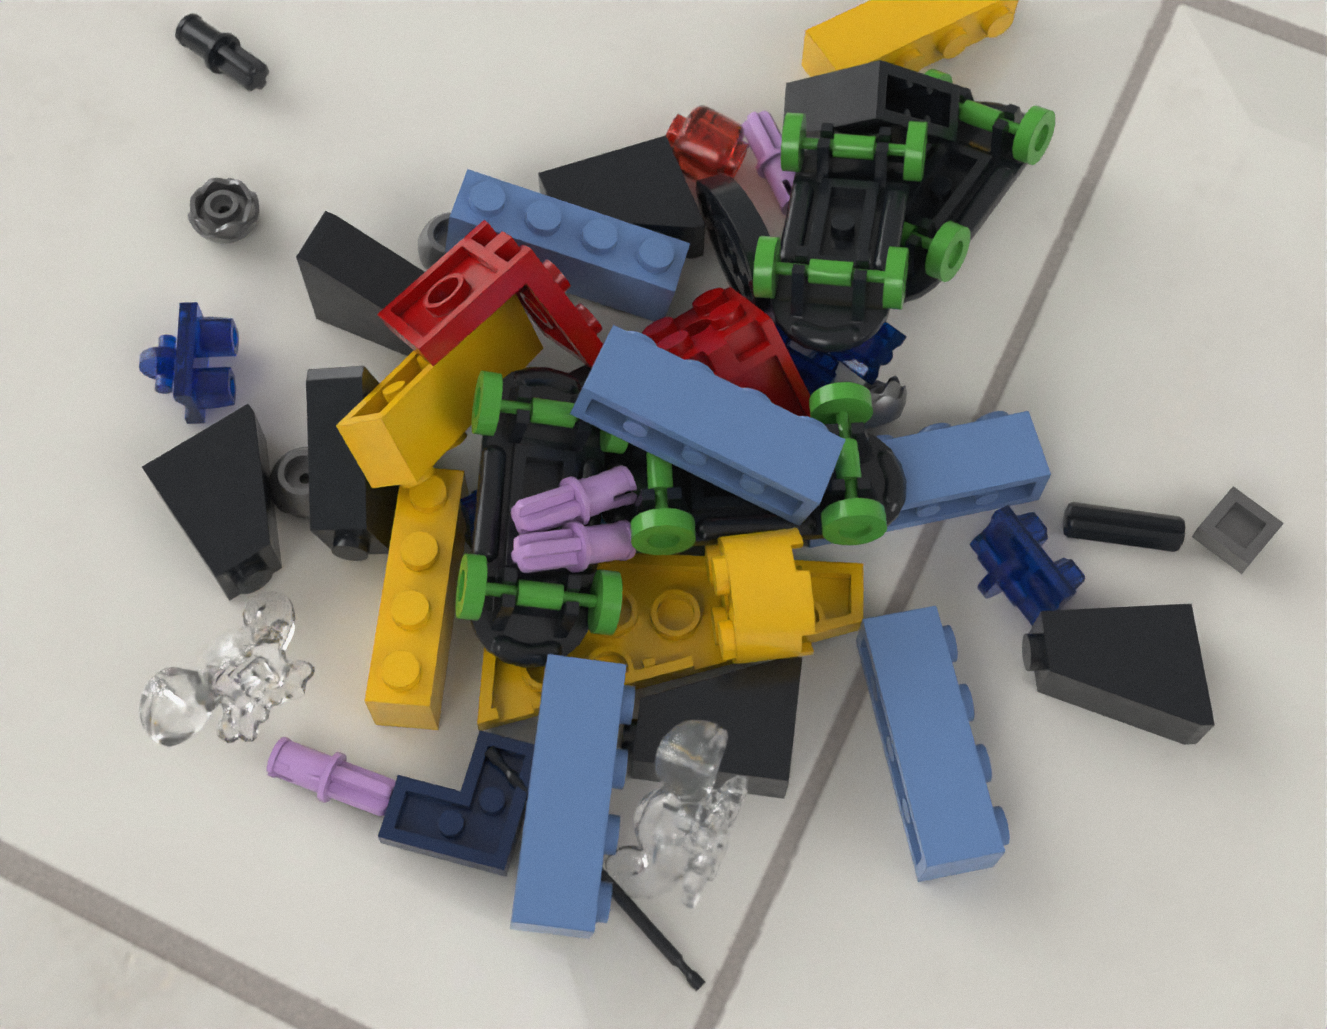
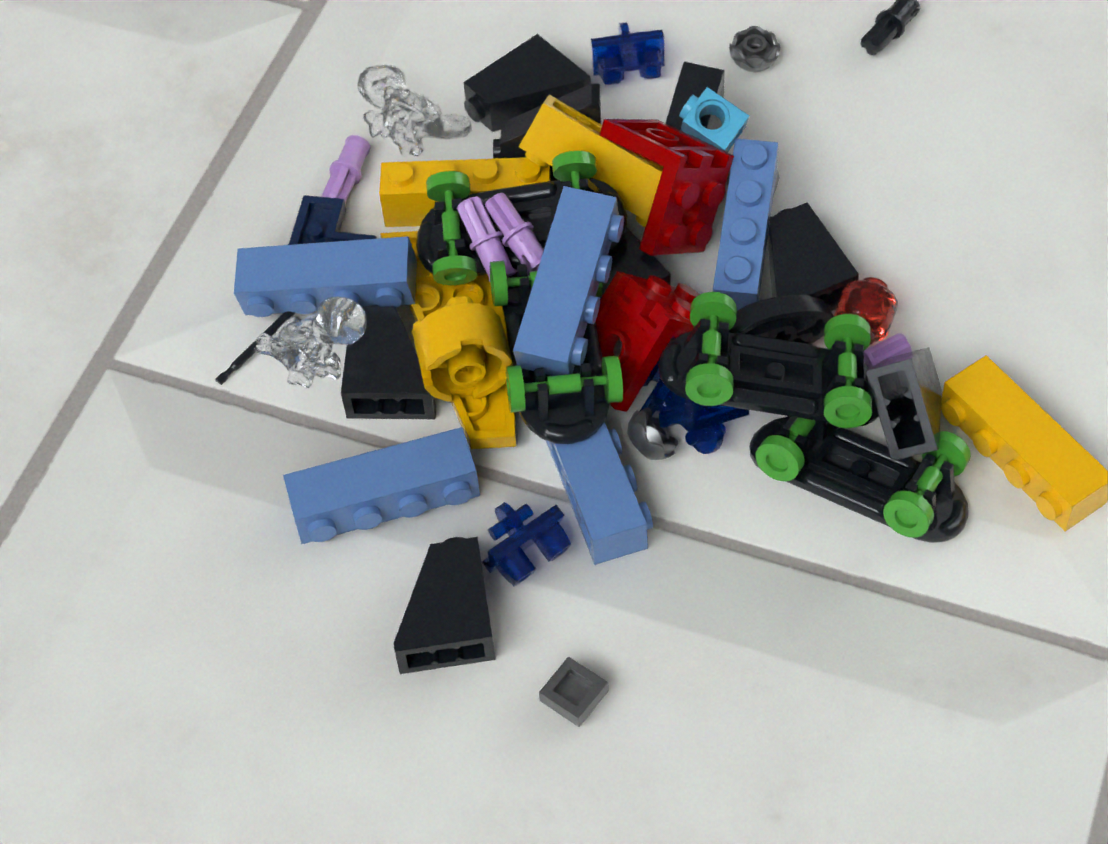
camera: 90 degrees right, 10 degrees down
black axle [1062,502,1185,552] -> none
none -> medium azure brick [679,87,750,152]

